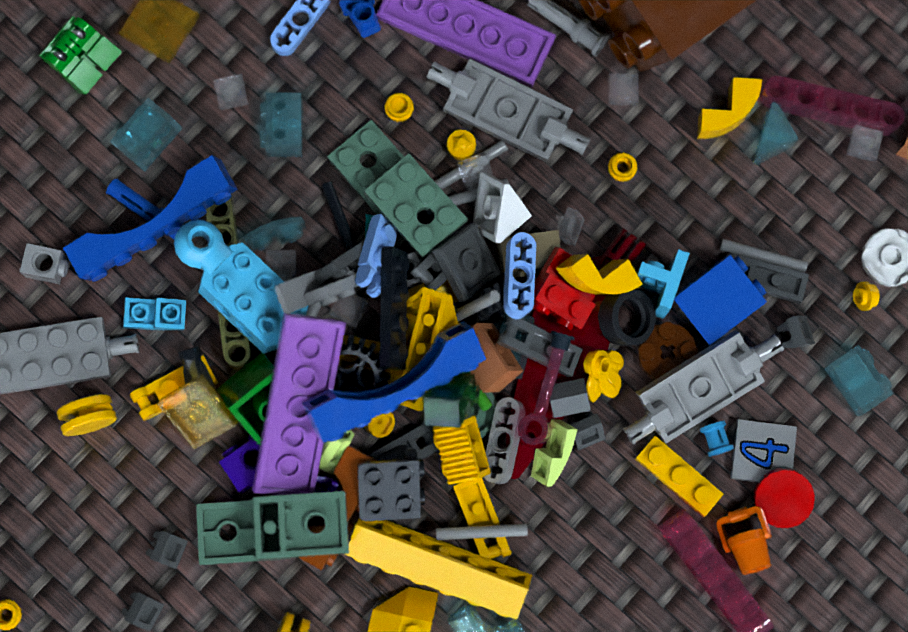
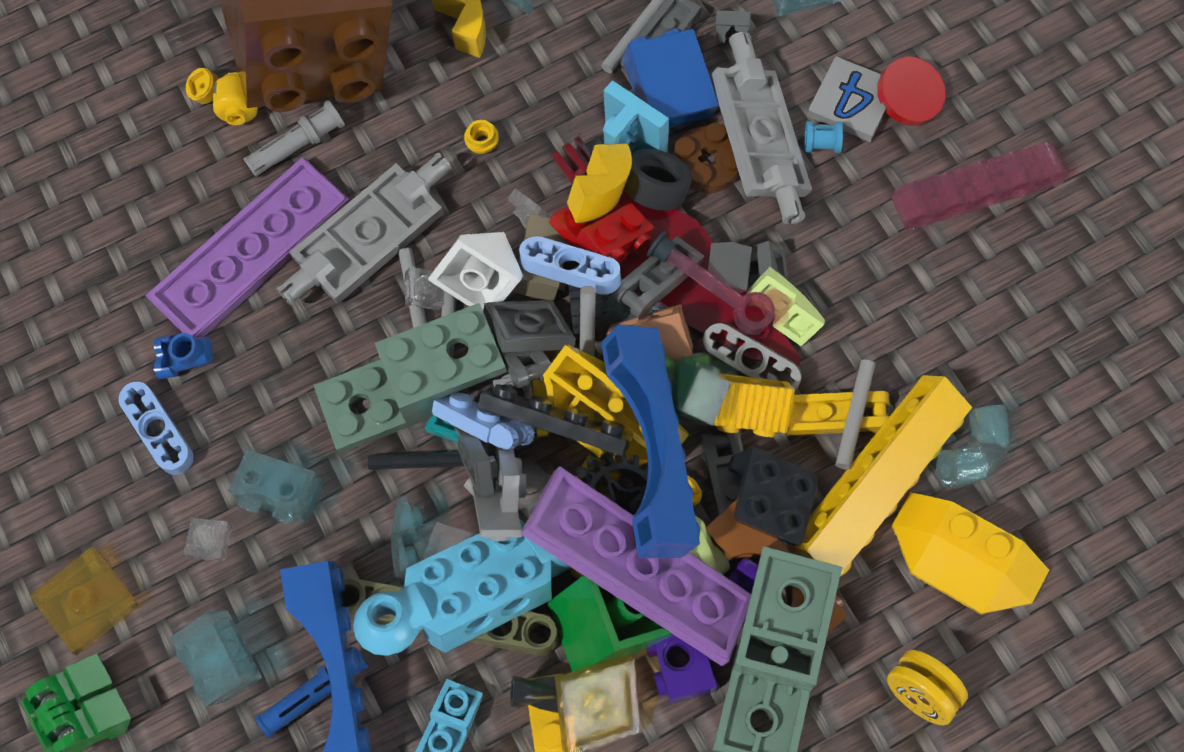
camera: 60 degrees left, 10 degrees down
yellow plate [385,93,414,122] -> none
yellow tile [447,130,476,160] -> none
yellow plate [584,349,624,403] -> none
clear plate [608,74,639,105] -> none
yellow plate [635,436,724,518] -> none
orange piece [716,506,772,575] -> none

